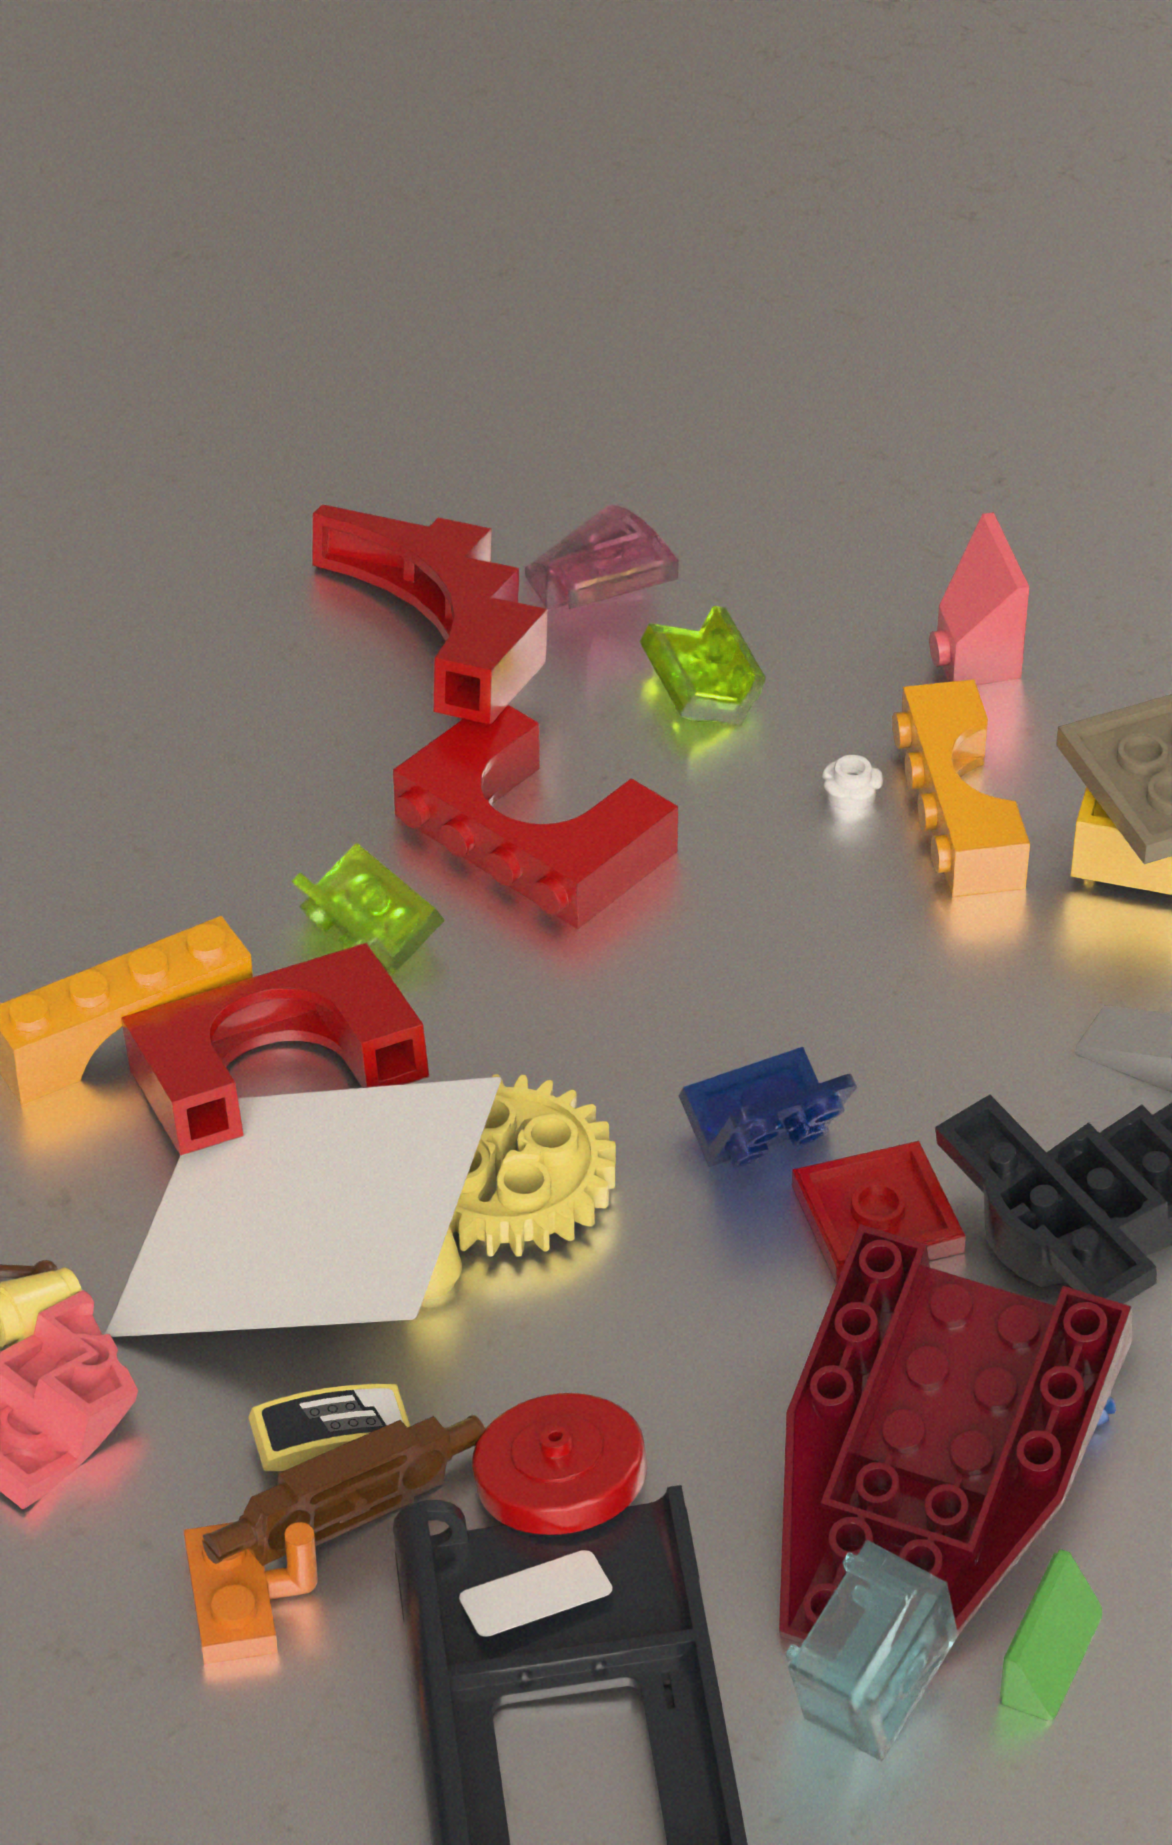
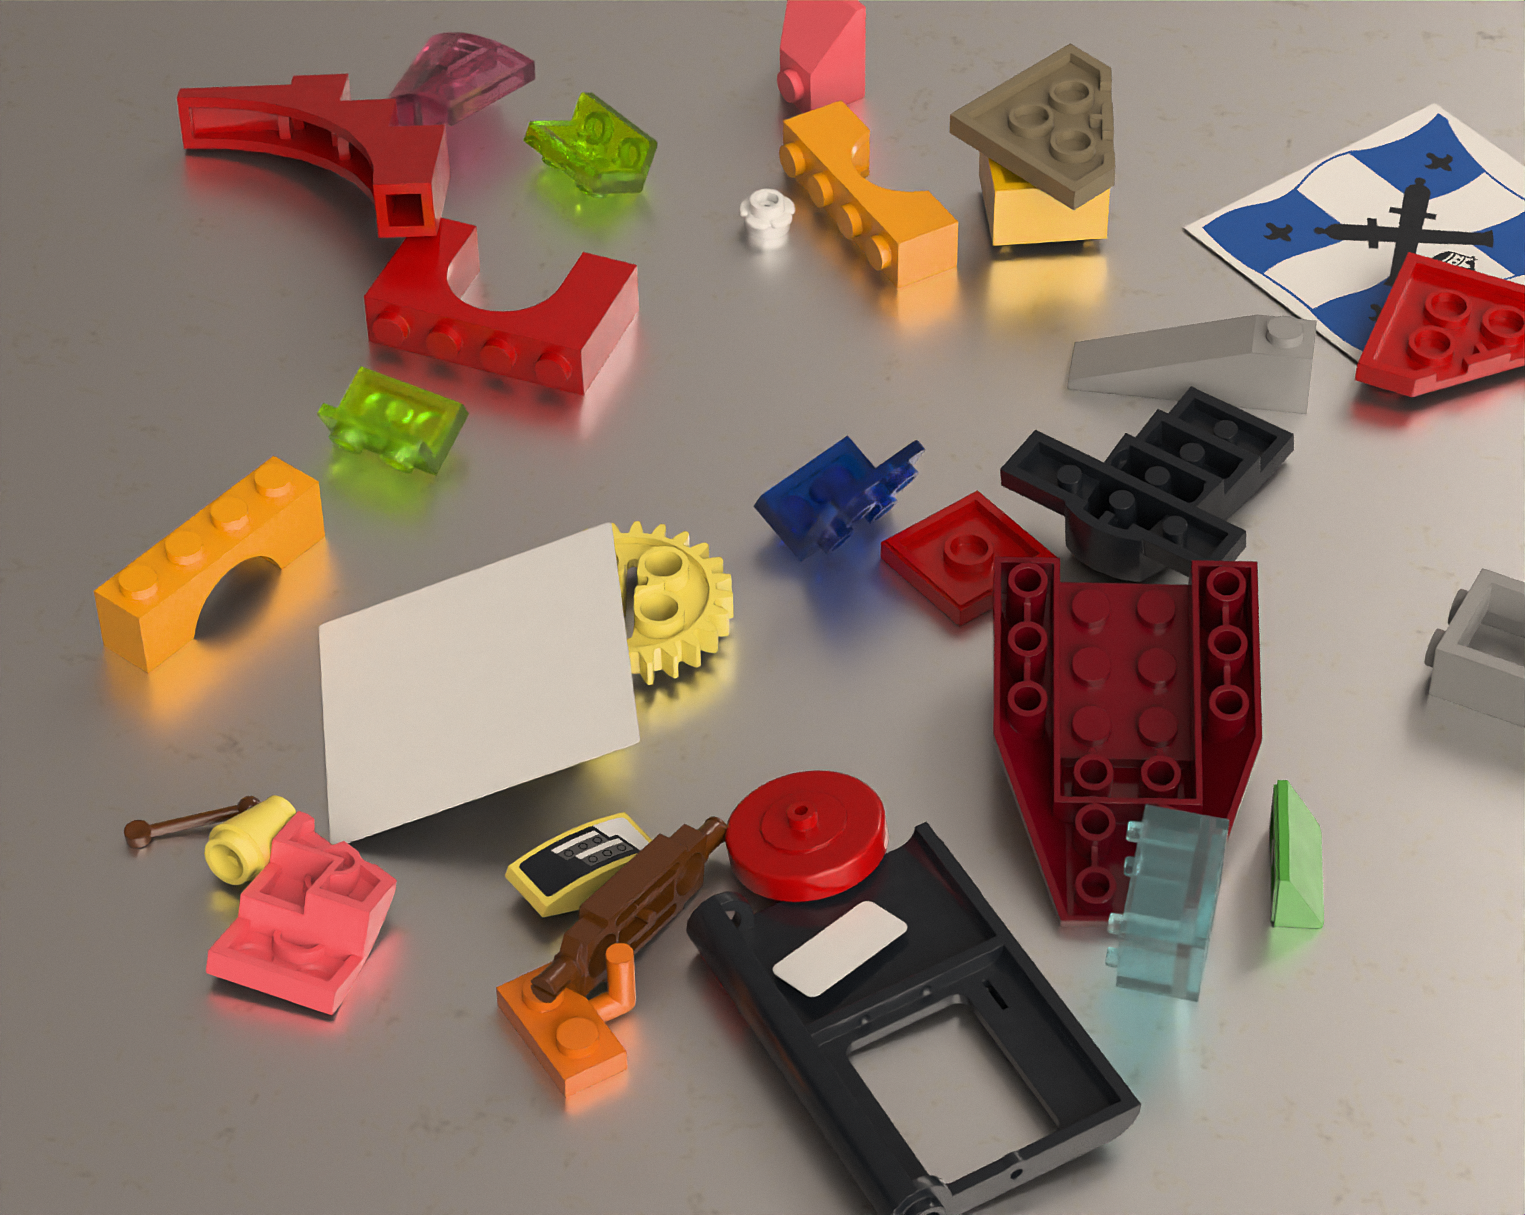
camera: 20 degrees left, 0 degrees up
red arch [121,943,430,1156] -> none

